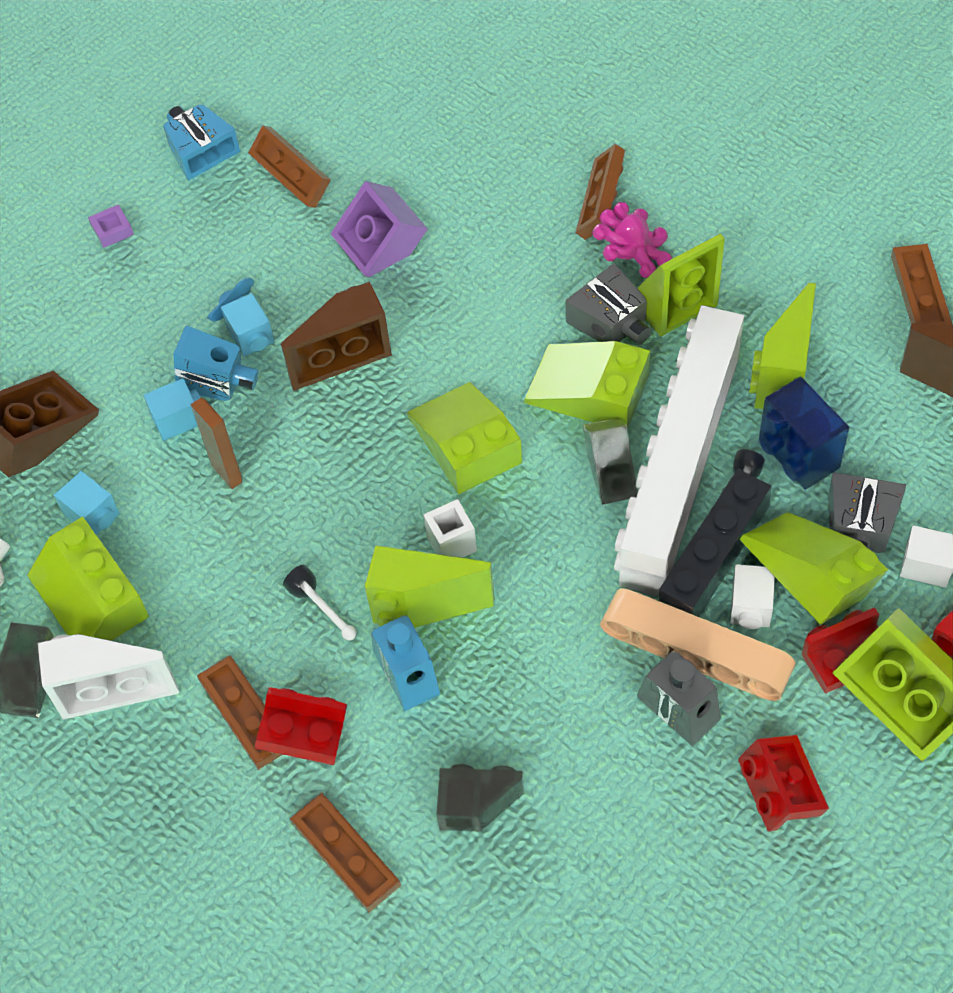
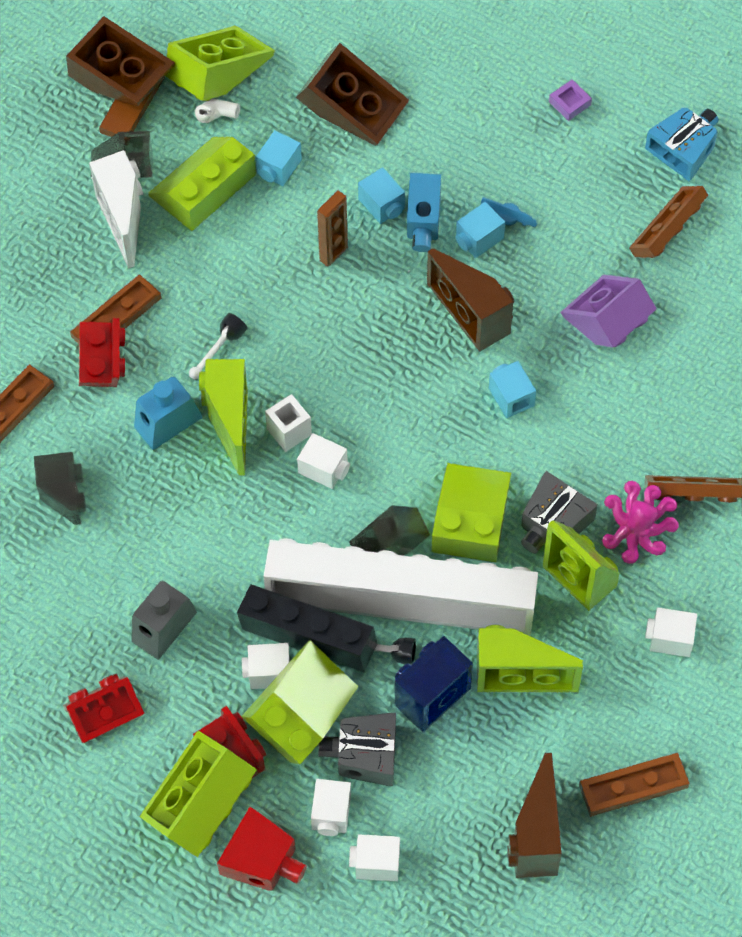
camera: 75 degrees right, 5 degrees up
lime slope [407,382,522,495] -> none
light nougat beam [600,589,796,701] -> none
none -> white brick [297,433,350,489]
none -> medium azure brick [489,361,536,419]
none -> white brick [645,607,697,657]

